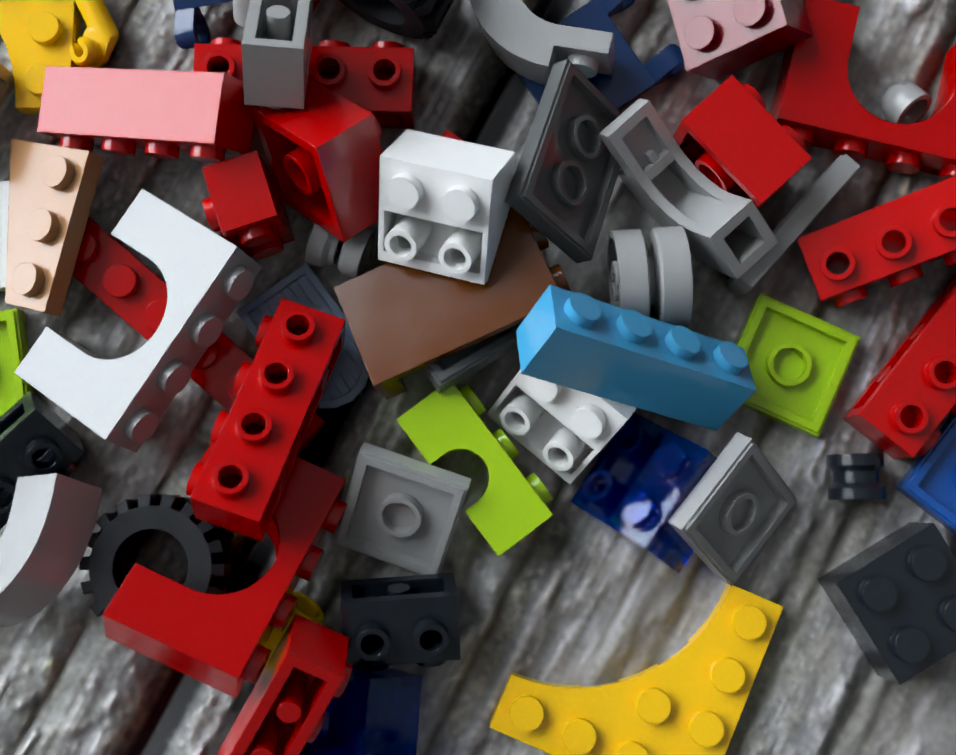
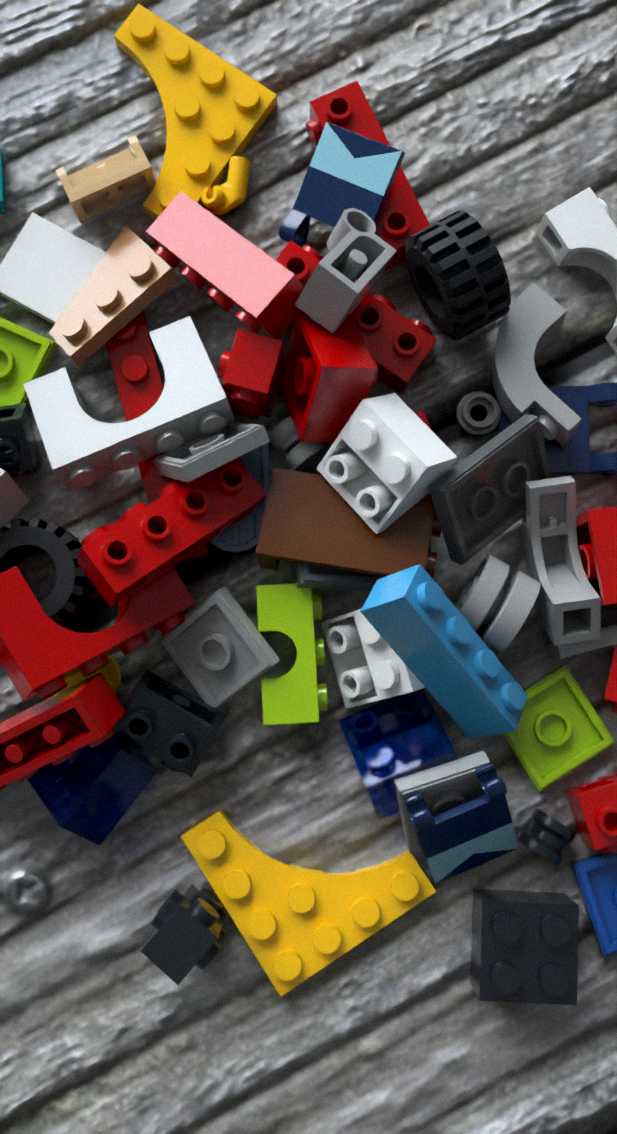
camera: 30 degrees right, 0 degrees up
none -> light grey tile [153,422,270,482]
none -> dark blue flag [404,763,519,884]
none -> flat silver plate [456,391,501,436]

